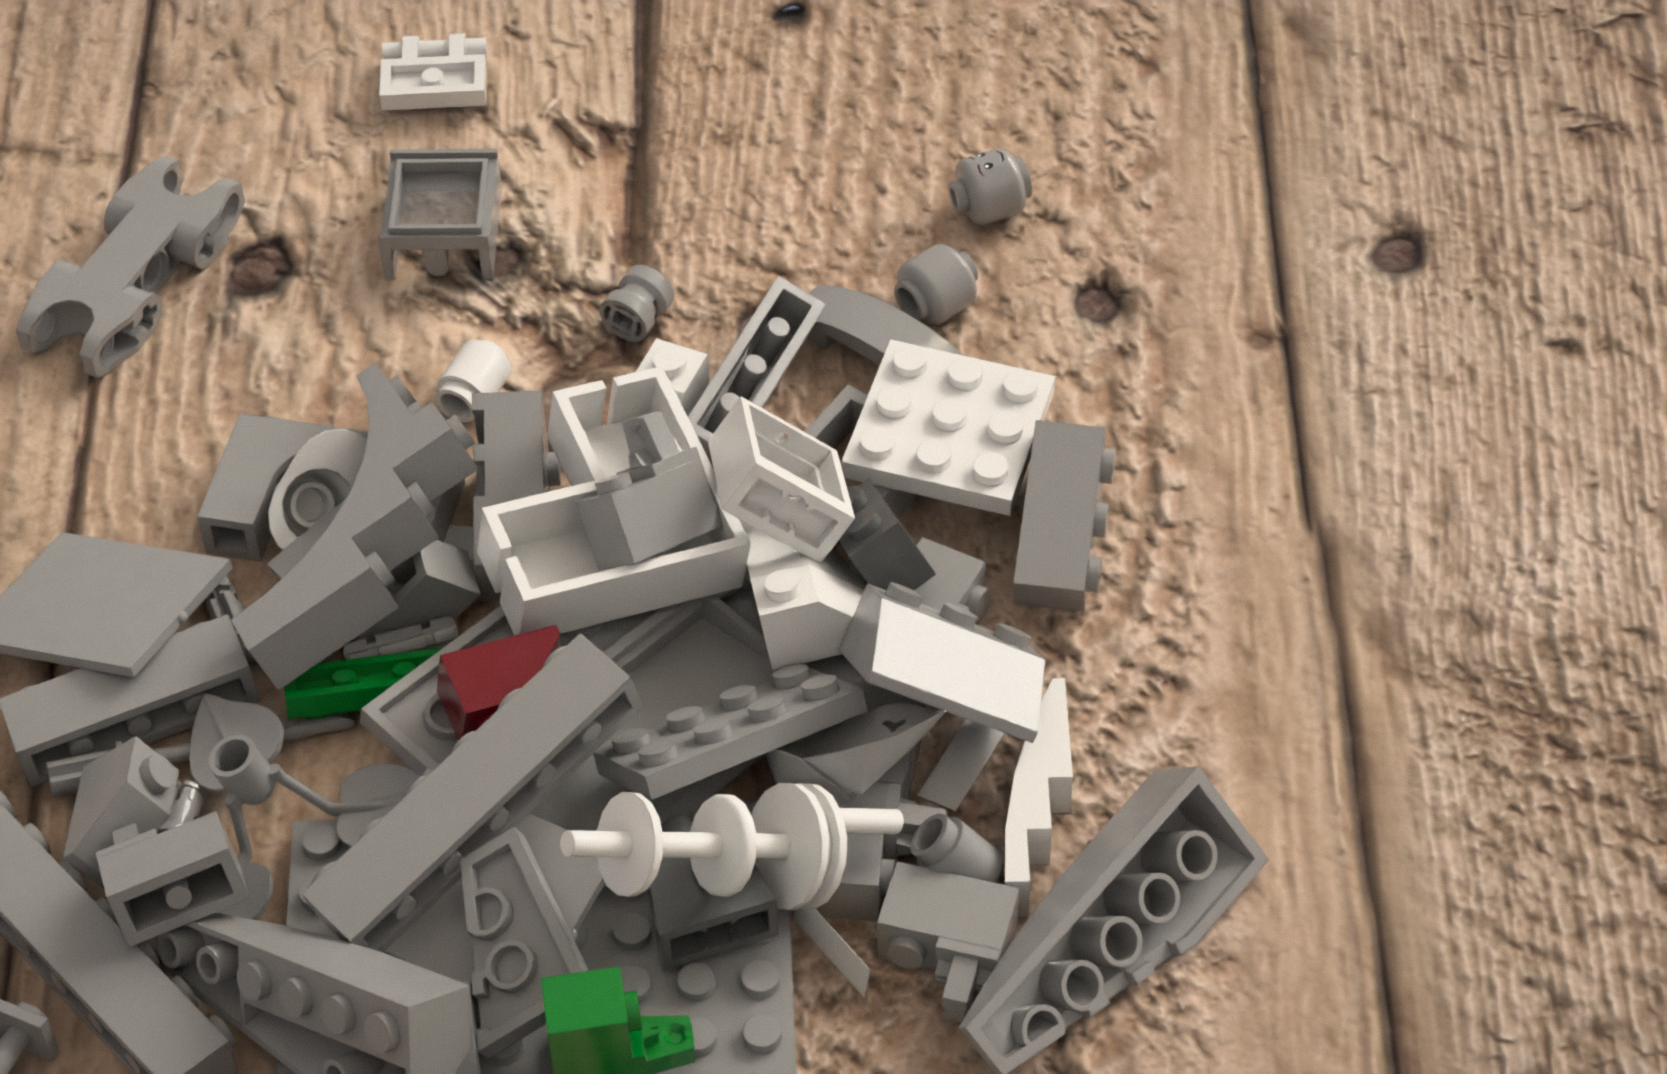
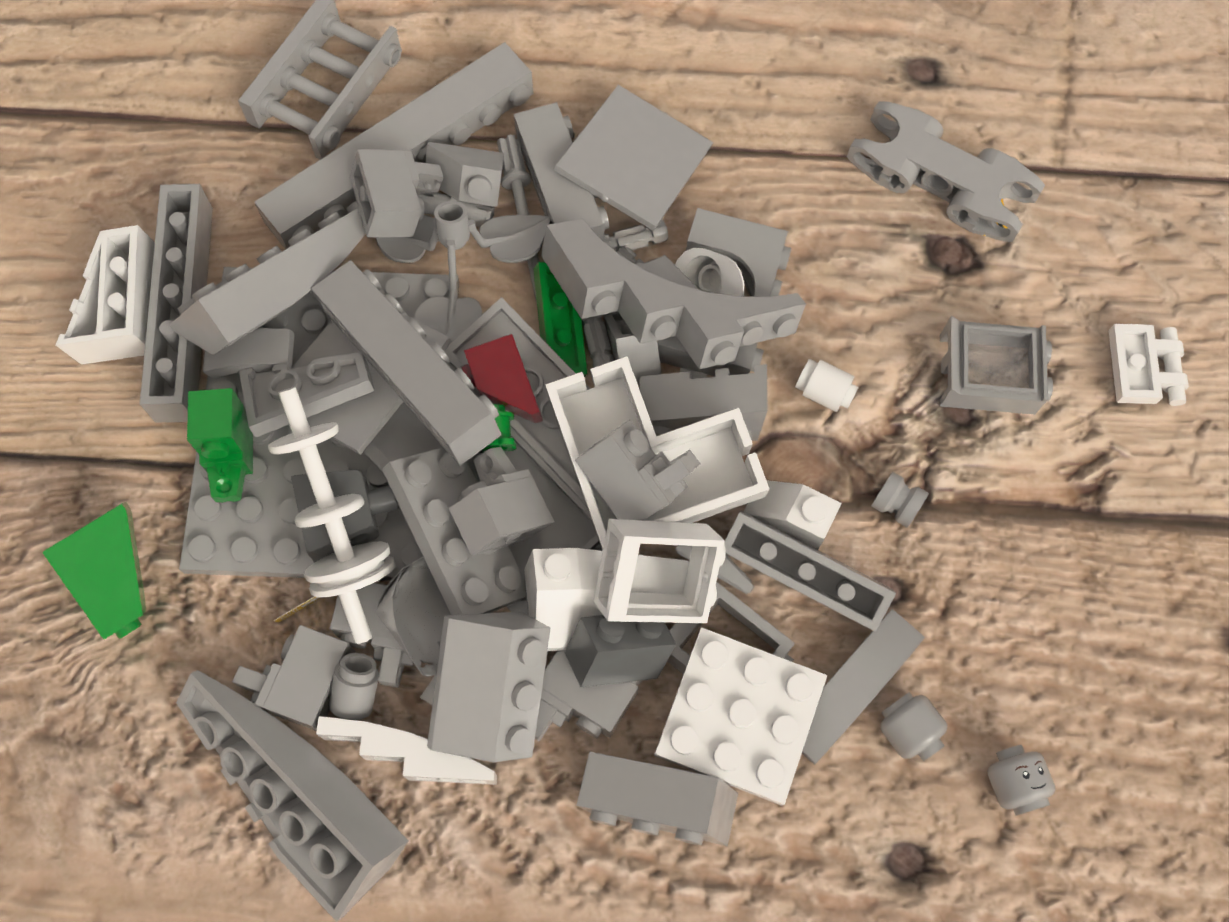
camera: 90 degrees right, 20 degrees up
none -> light grey hinge [449,447,555,556]

